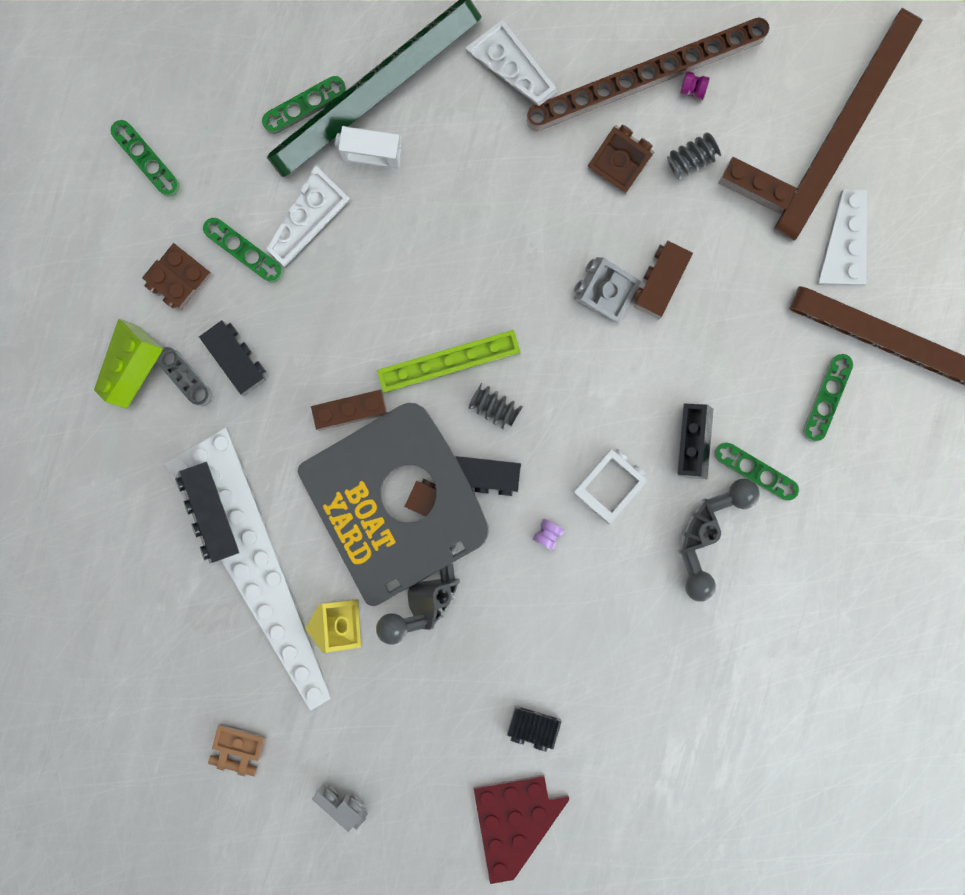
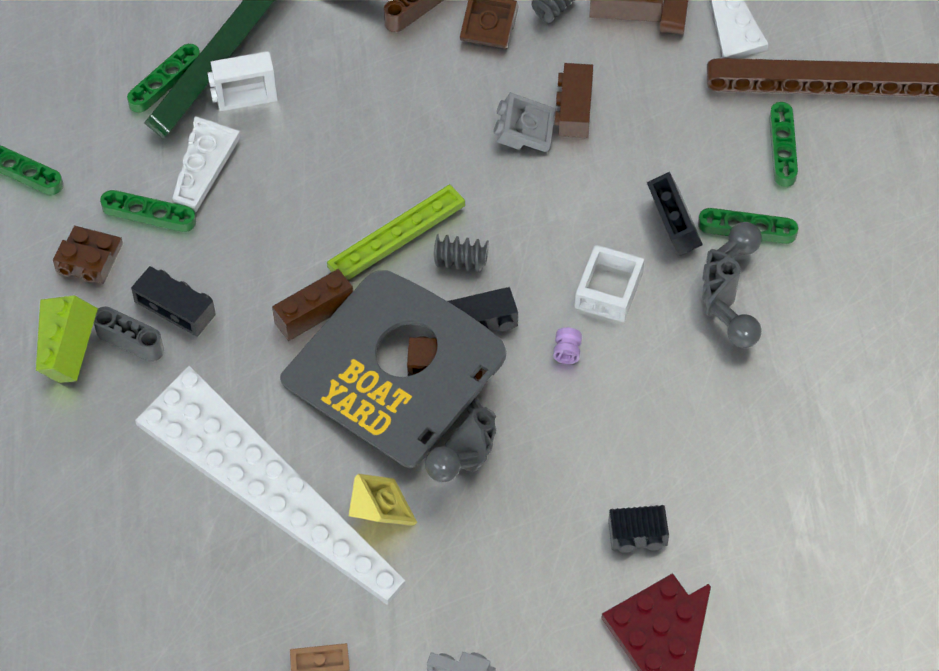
camera: 20 degrees left, 30 degrees down
black brick [175,462,239,564] -> none

